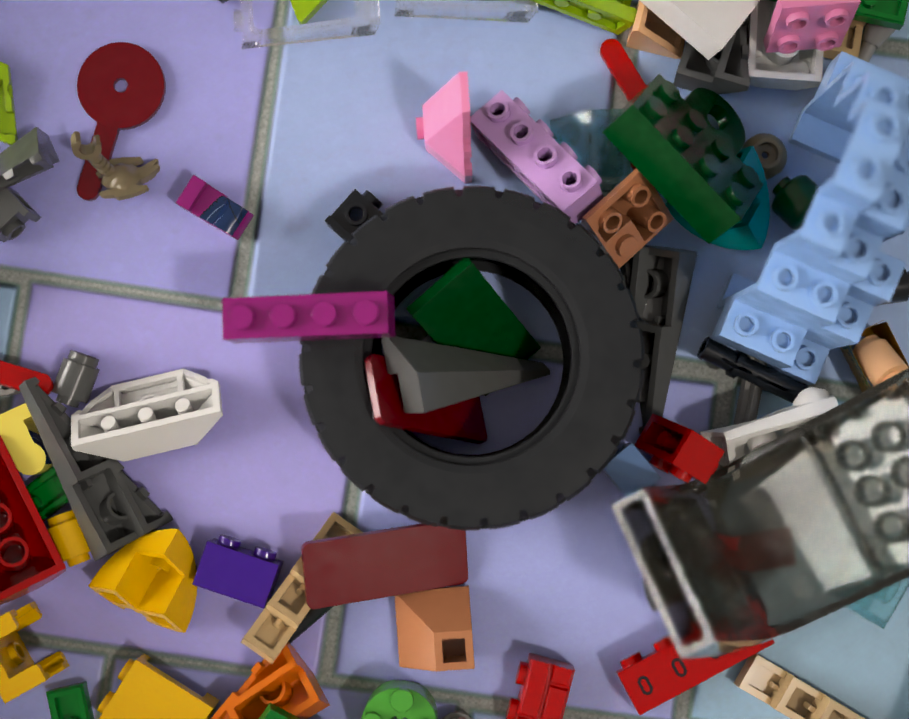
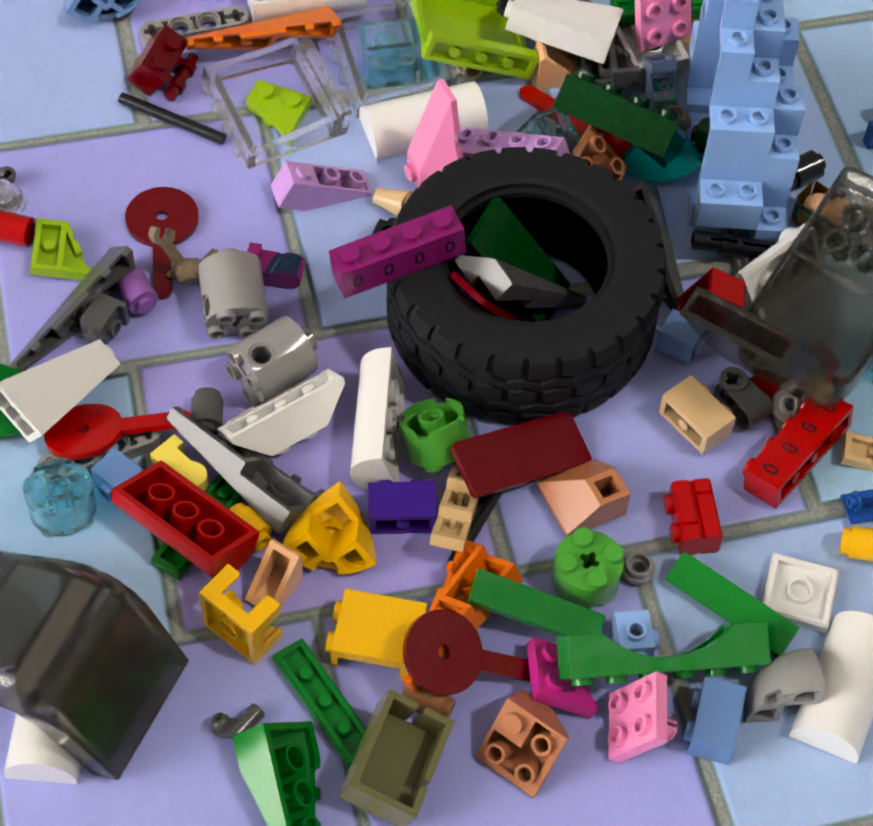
camera: 30 degrees left, 30 degrees down
none -> medium lavender brick [114,265,158,314]
none -> light grey cylinder [198,248,269,339]
none -> light grey cylinder [225,316,318,406]
none -> light nougat slope [244,539,303,607]
none -> lavender slope [271,161,372,211]
none -> white brick [350,347,406,490]
none -> white brick [359,81,489,161]
none -> tan cone [373,187,413,216]
none -> bright green brick [399,398,471,473]
none -> sand blue leg [641,53,677,109]
none -> tan brick [659,375,736,455]

